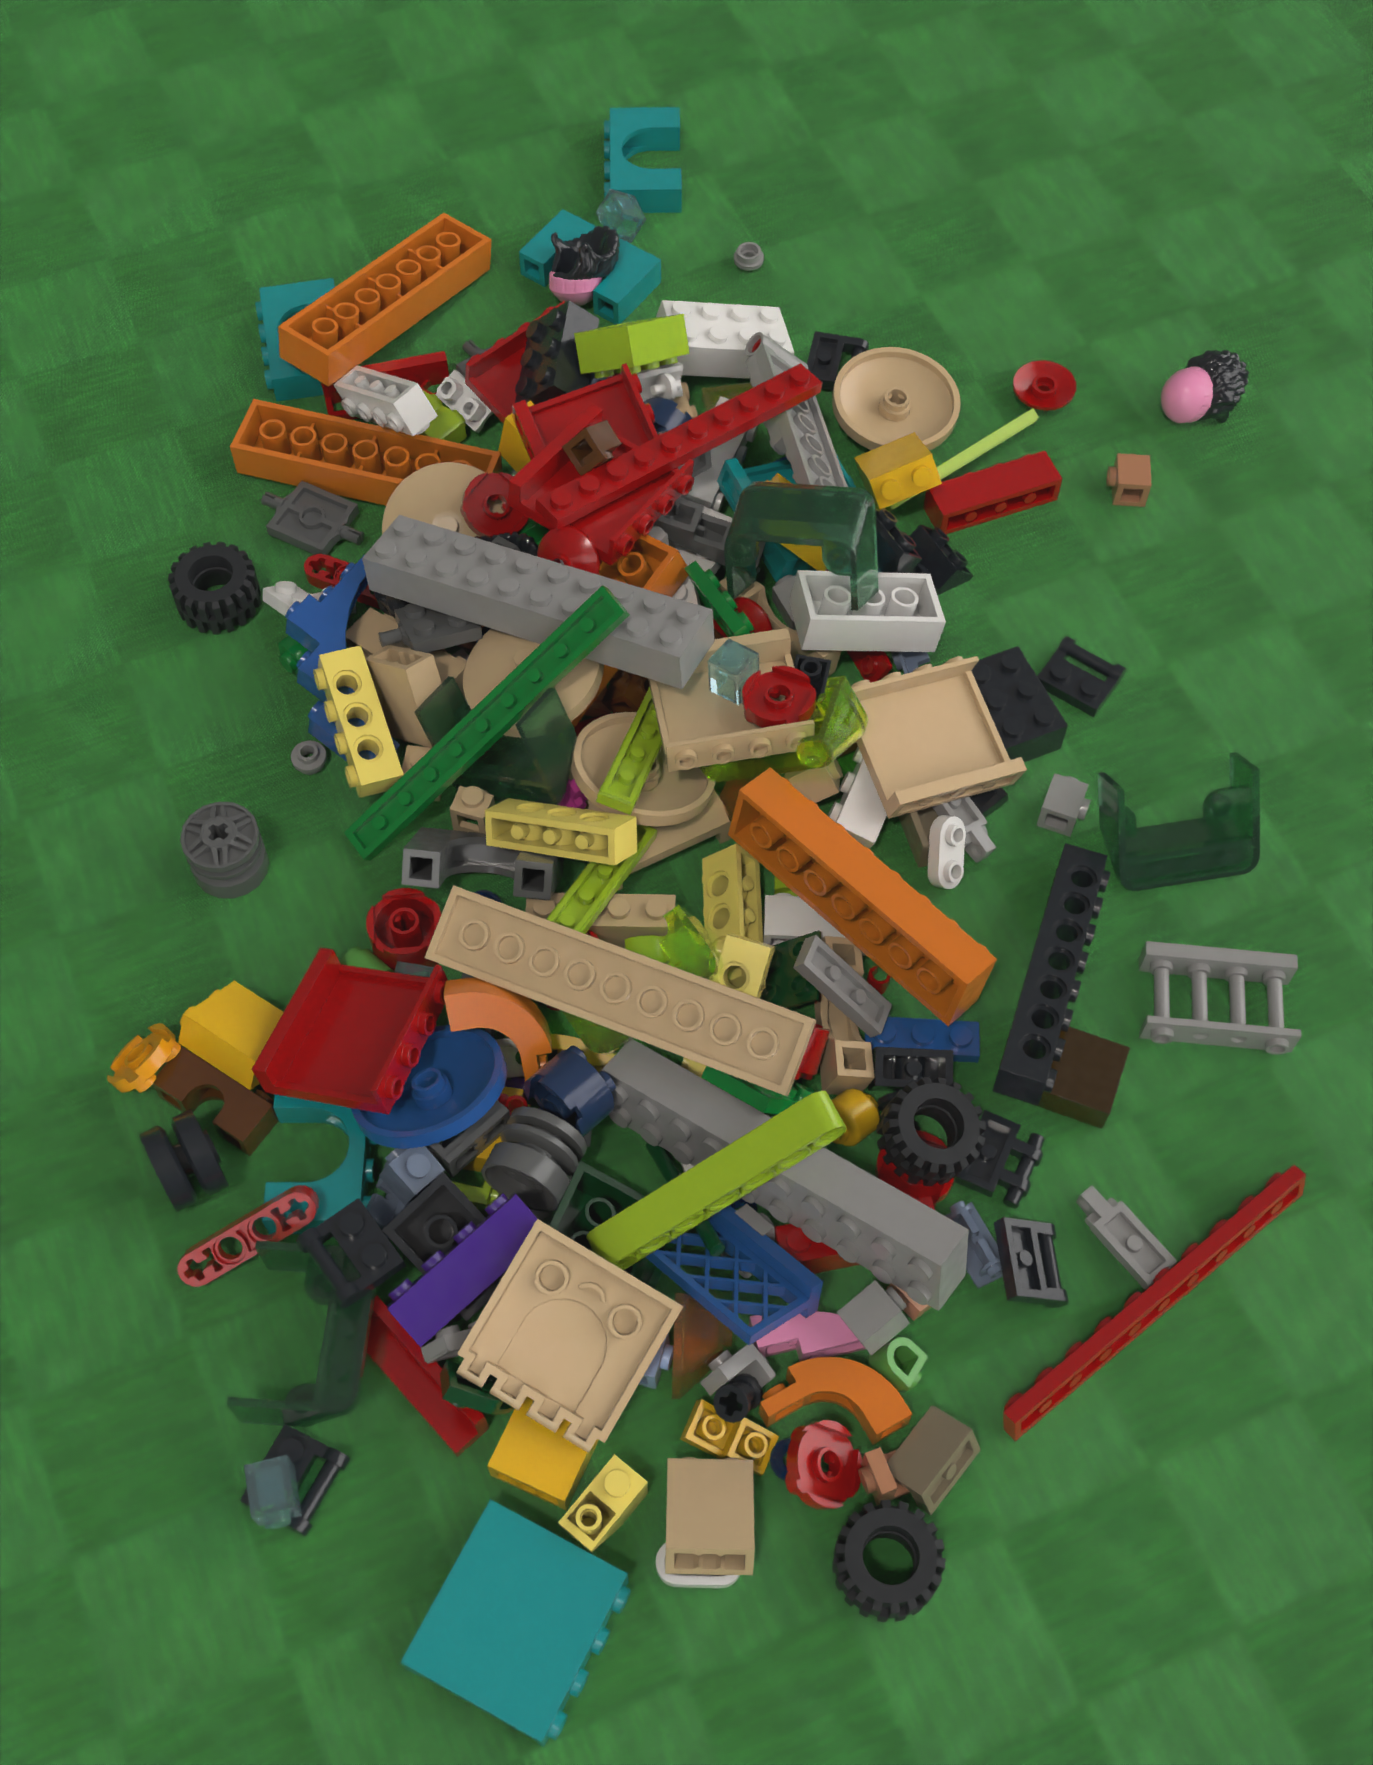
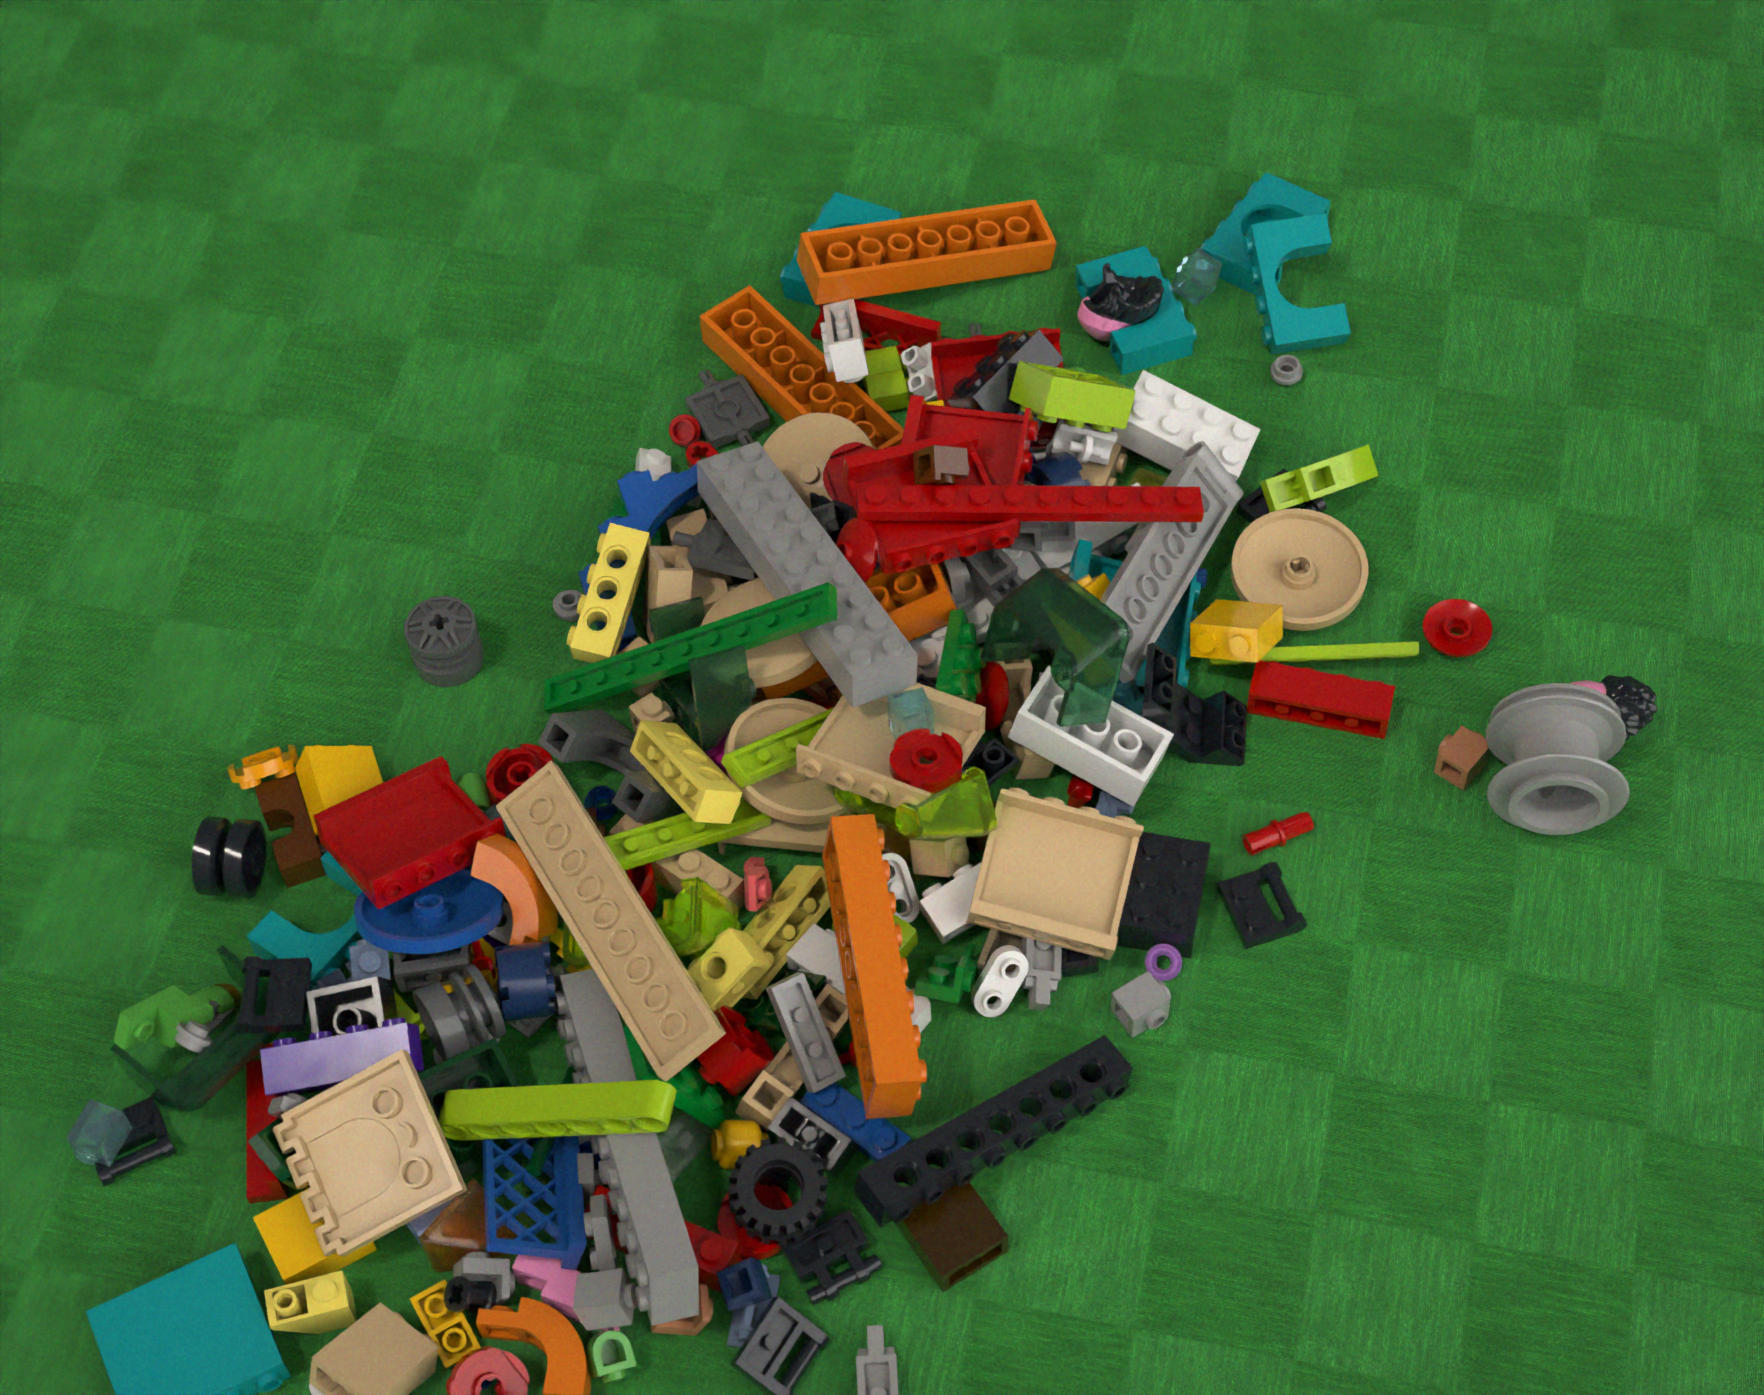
camera: 40 degrees right, 5 degrees down
black tyre [168,542,261,634] -> none
red beam [177,1185,319,1287] -> none
clear green windscreen [1098,752,1260,891] -> none
light grey fence [1139,941,1302,1055] -> none
none -> bright green plate [113,983,241,1050]
none -> light grey plate [174,1020,212,1053]
none -> light grey hinge [584,1194,618,1271]
none -> red plate [669,414,701,447]
none -> dark blue slope [716,1257,773,1311]
none -> coral slope [744,857,772,912]
none -> green bracket [914,944,979,1004]
none -> medium lavender plate [1145,944,1182,981]
none -> red axle [1242,812,1314,857]
none -> teal arch [1243,213,1351,355]
none -> lime slope [1260,444,1379,513]
none -> light grey wheel [1485,683,1630,835]

